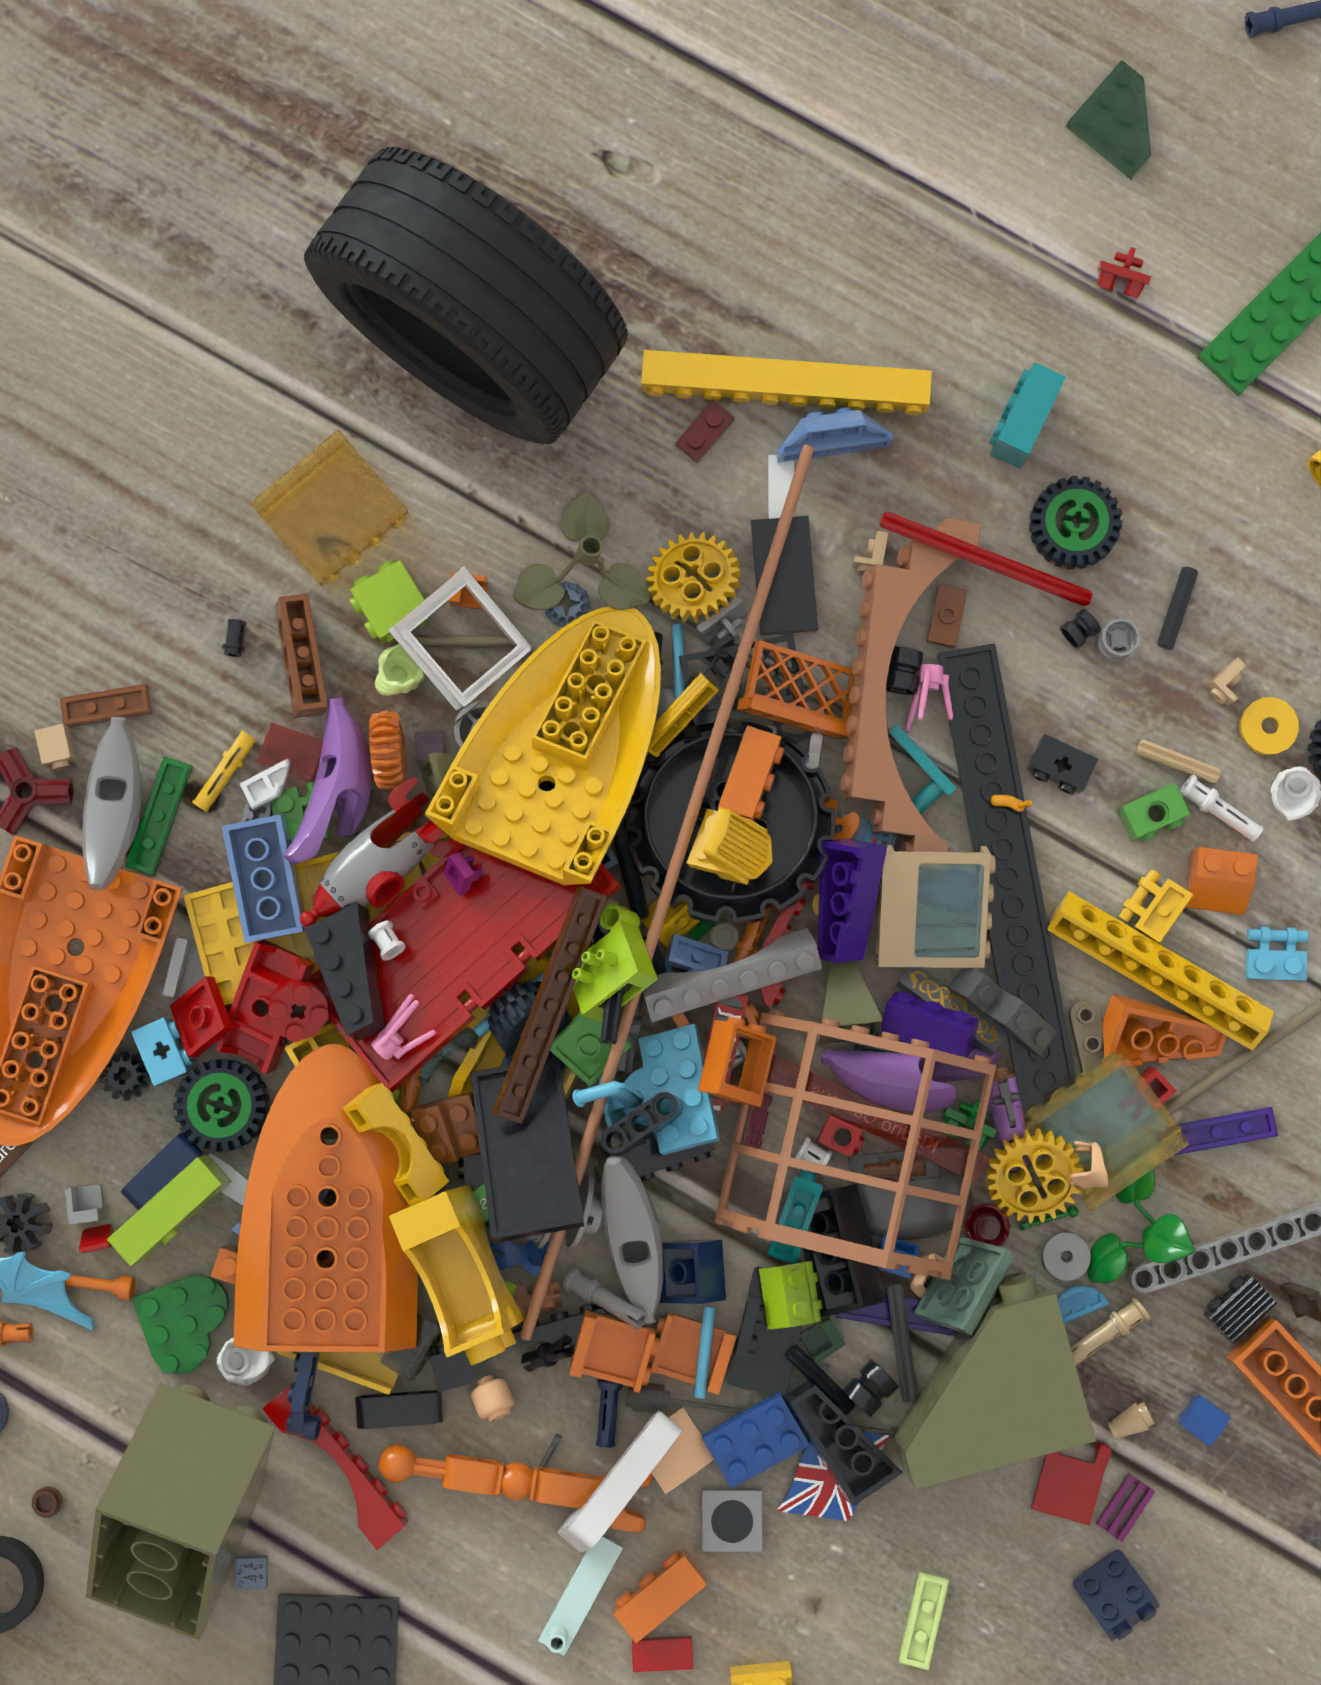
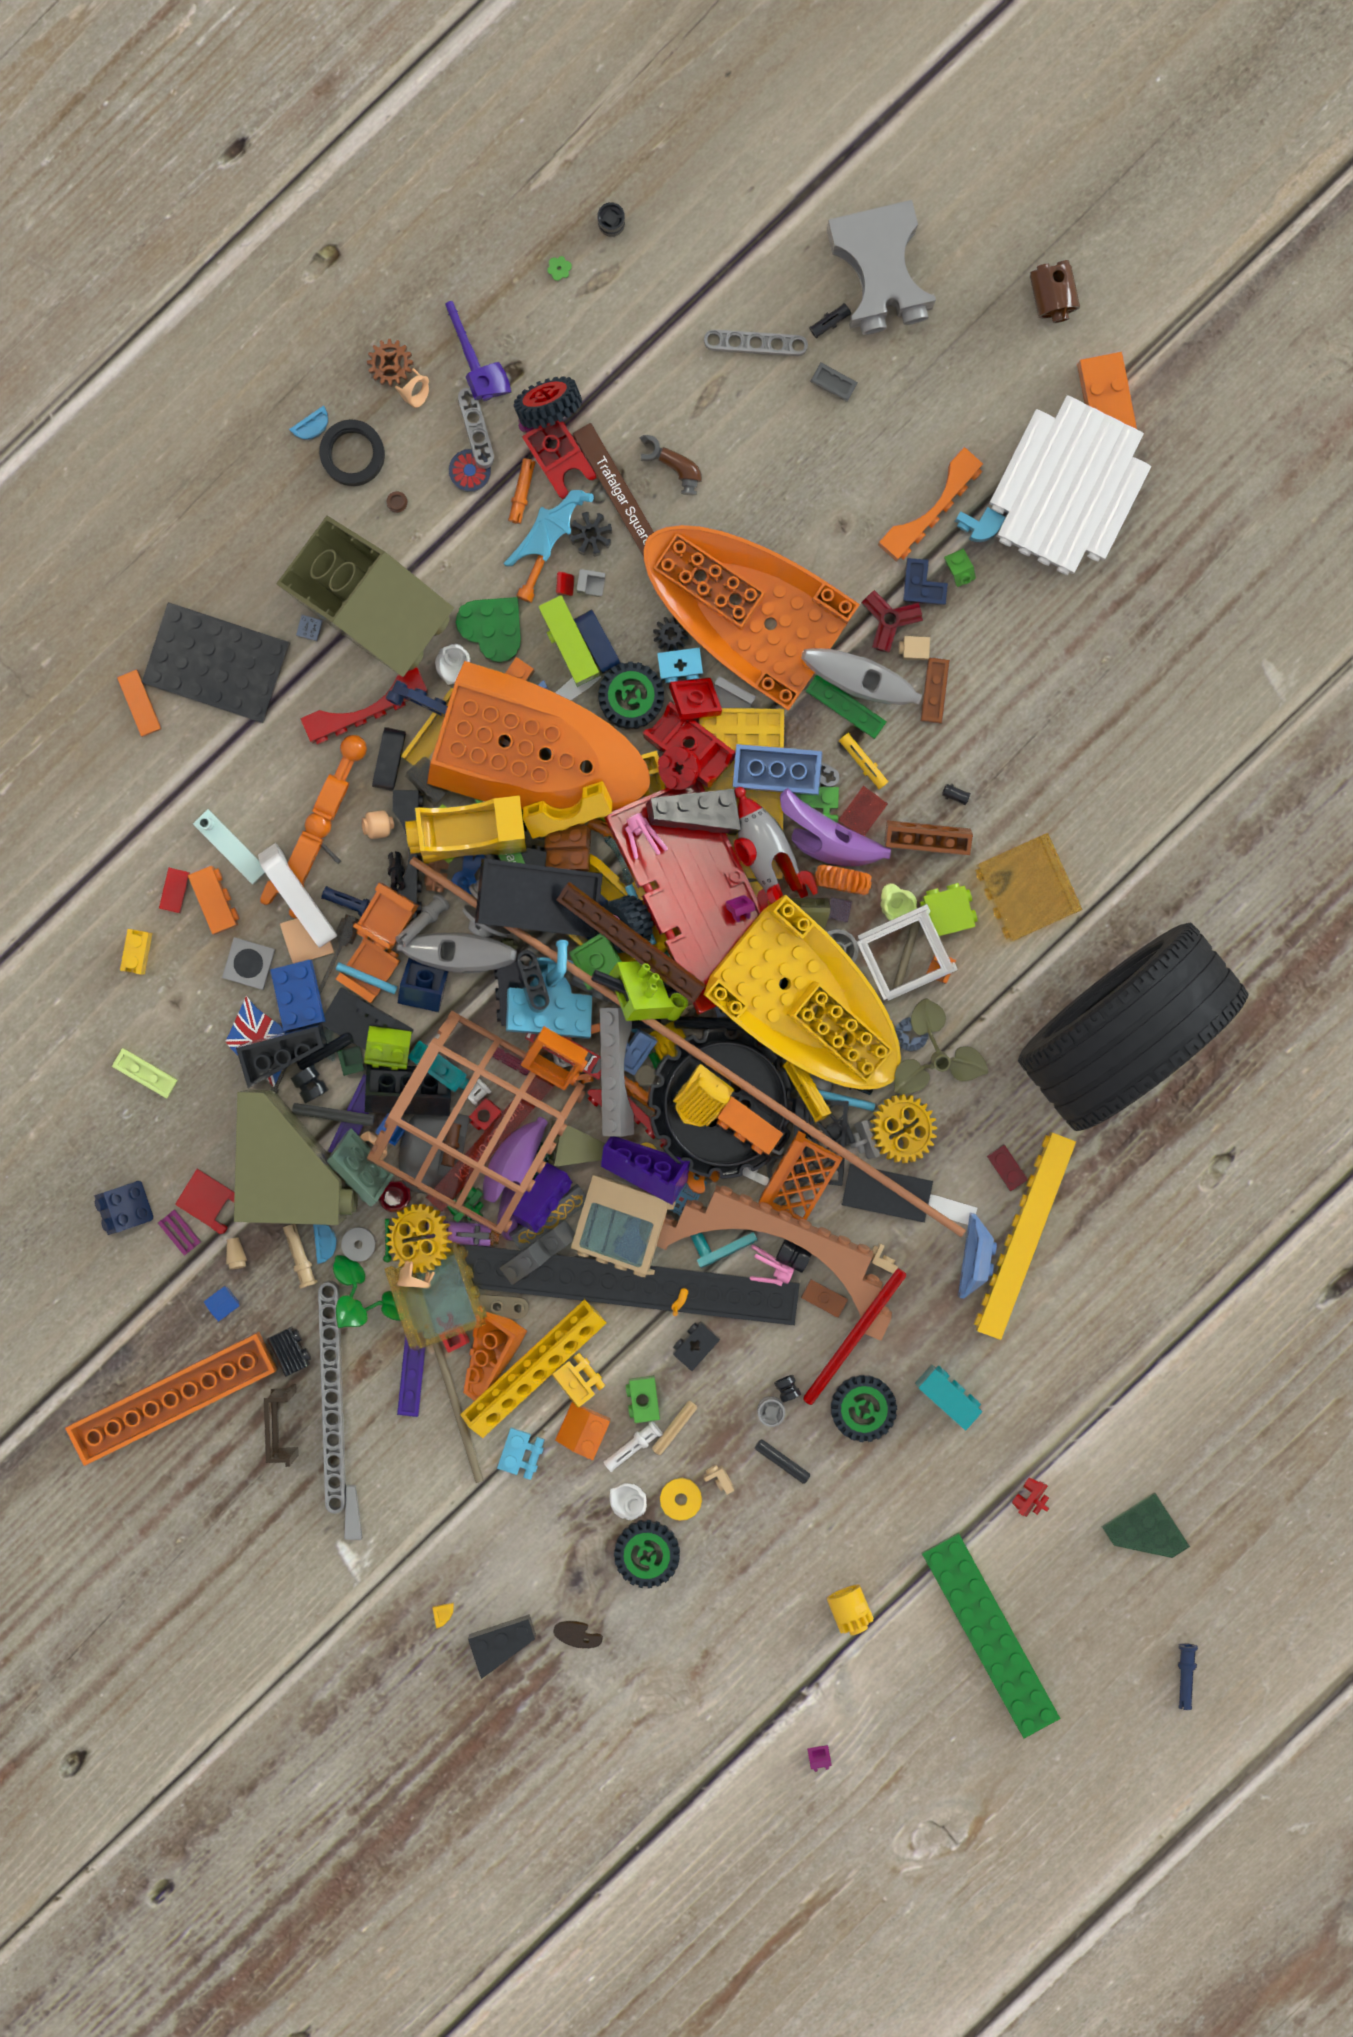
camera: 110 degrees right, 5 degrees up
white tile [240,759,292,810] -> none
white bush [368,920,406,960] -> none

